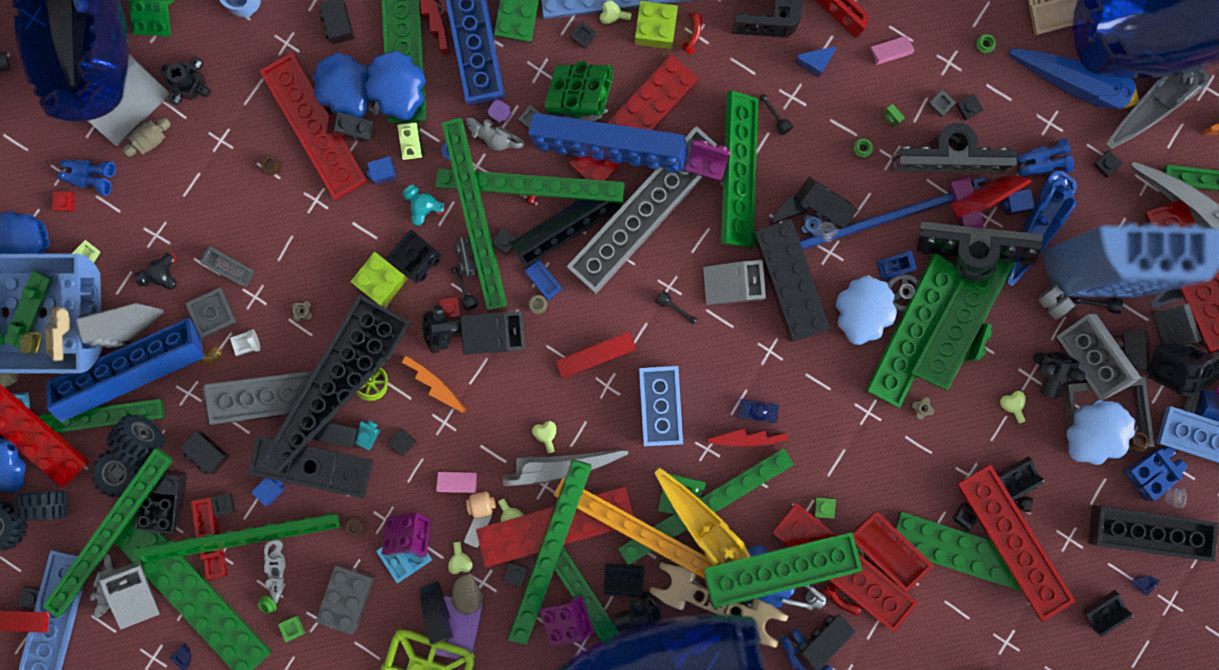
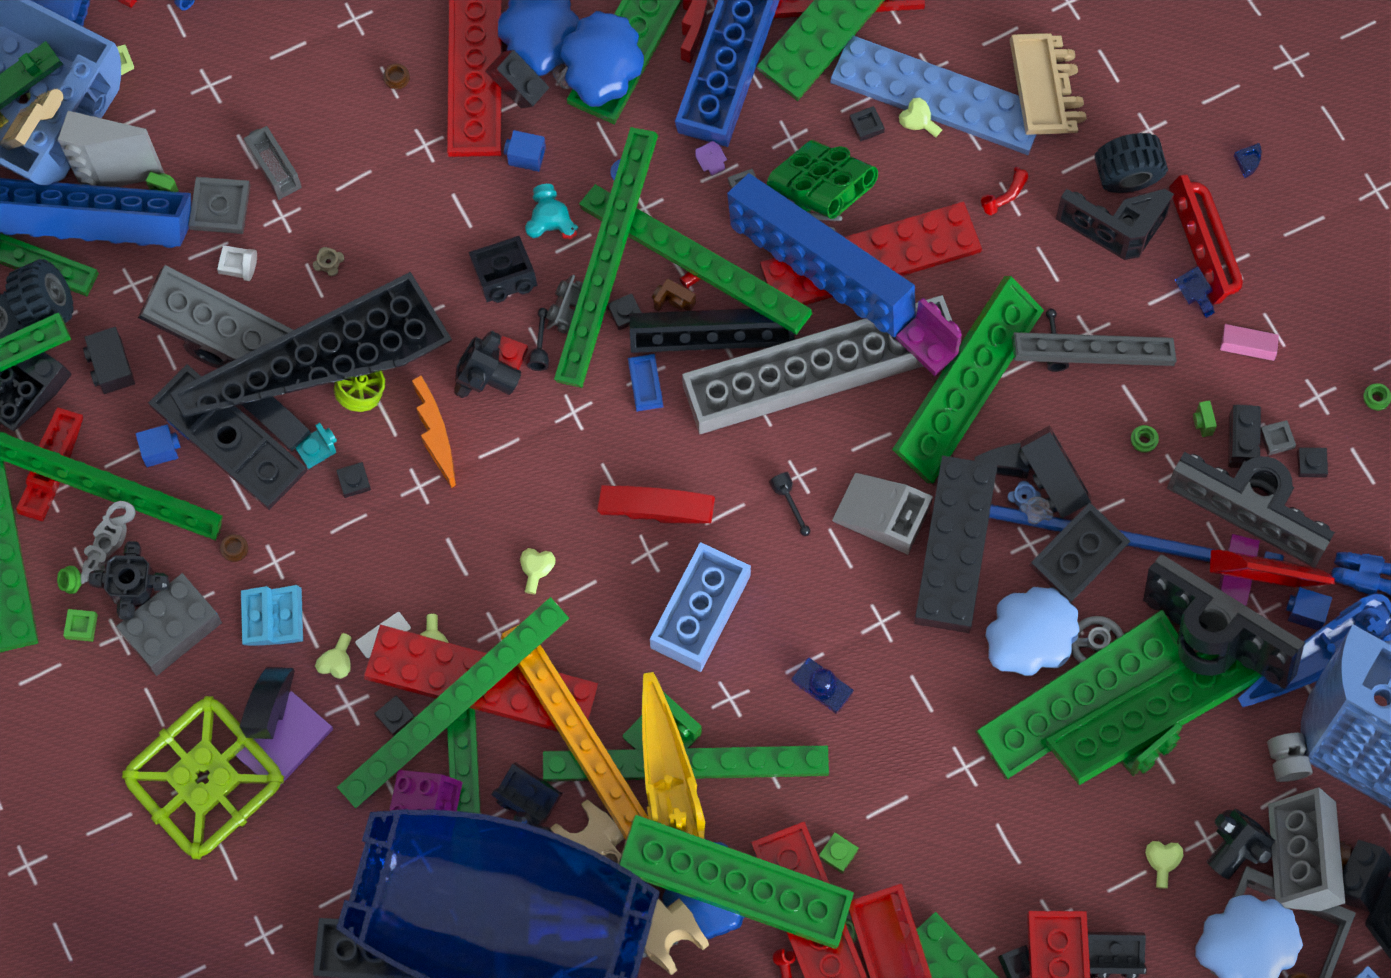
camera: 30 degrees right, 15 degrees down
black animal [135,252,177,290] -> none
clear yellow arm [199,347,222,364] -> none
black plate [210,493,235,516] -> none
lime brick [350,252,408,308] -> none
magenta bracket [382,513,431,558] -> none
yellowish green hips [397,120,424,160] -> none
bright pink slope [436,472,477,493] -> none
dark tan hair [451,575,483,615] -> none
black slope [460,311,526,355] -> none
light grey animal [466,117,524,151] -> none
light nougat head [466,492,496,519] -> none
light grey piece [502,449,628,486] -> none
dark tan plate [528,295,548,314] -> none
lime brick [635,1,678,49] -> none
red slope [706,428,788,447] -> none
light grey plant [781,585,826,610] -> none
blue slope [795,46,836,77] -> none
blue slope [877,251,916,280] -> none
dark tan plate [912,397,935,420] -> none
black hinge [1074,297,1123,314] -> none
none -> black piece [88,541,170,620]
none -> bright green plate [146,172,179,192]
none -> reddish brown bracket [652,278,696,312]
none -> dark grey tile [1012,332,1177,366]
none -> black brick [1029,503,1131,603]
none -> clear blue plate [1175,266,1215,318]
none -> black brick [1228,404,1261,468]

